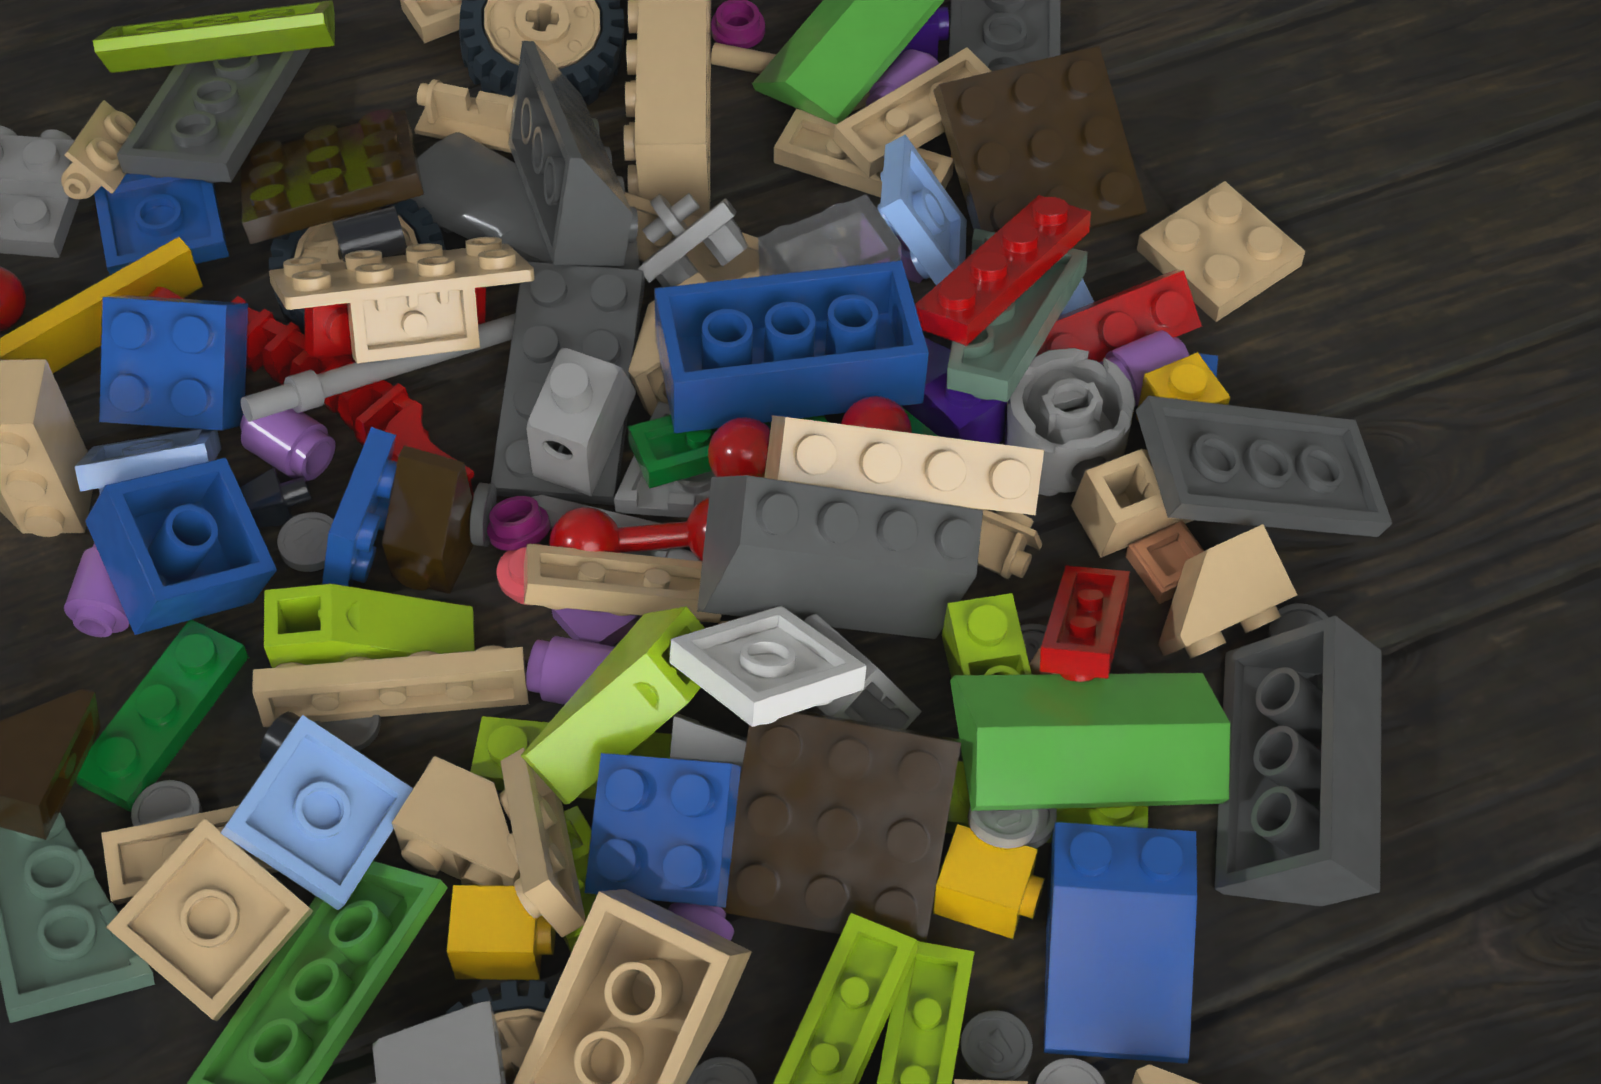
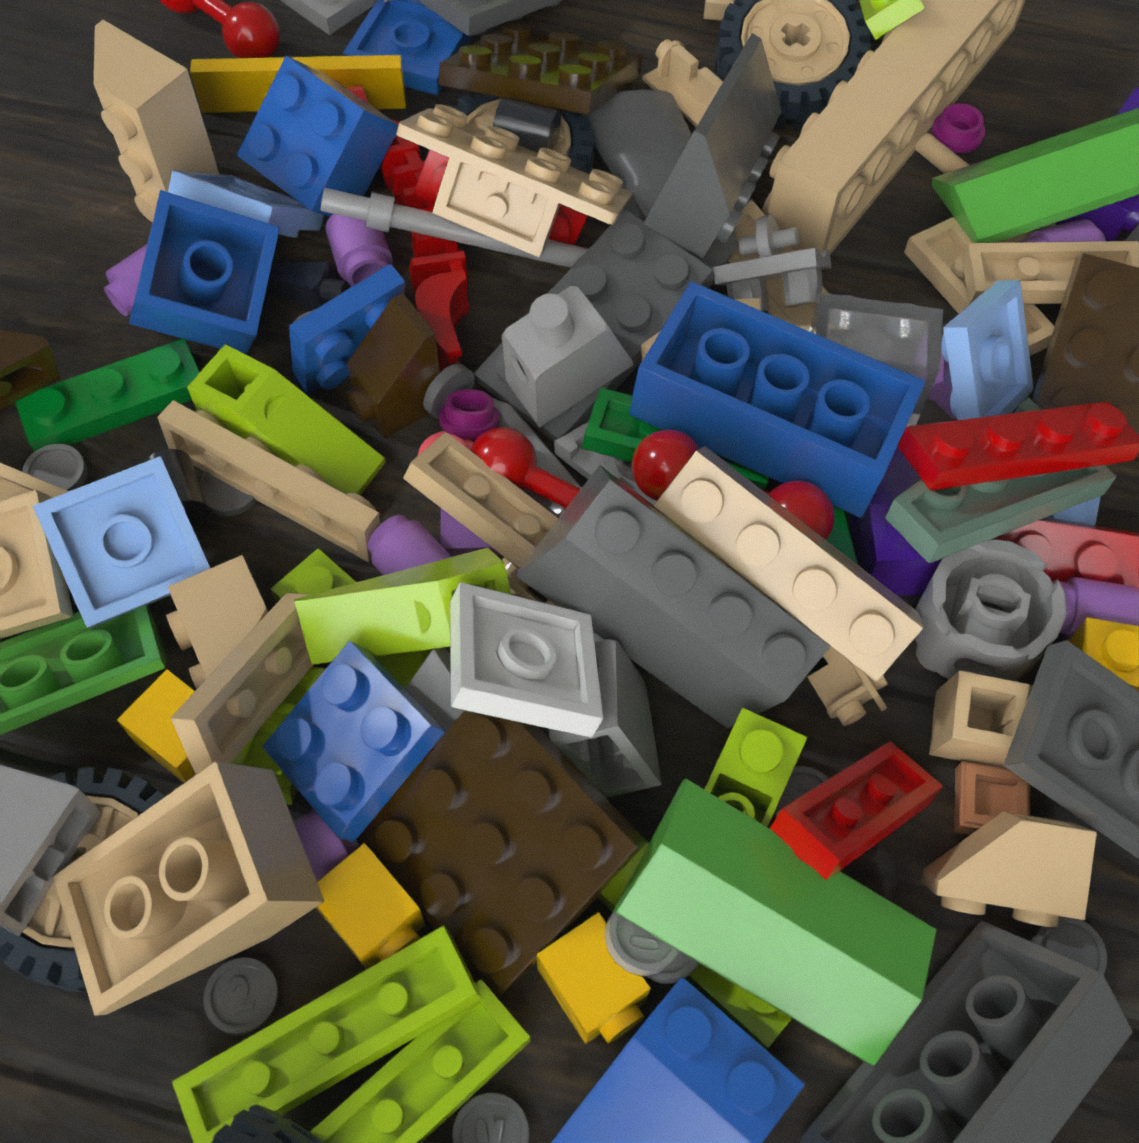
camera: 35 degrees right, 5 degrees up
none -> yellow brick [317,843,425,970]

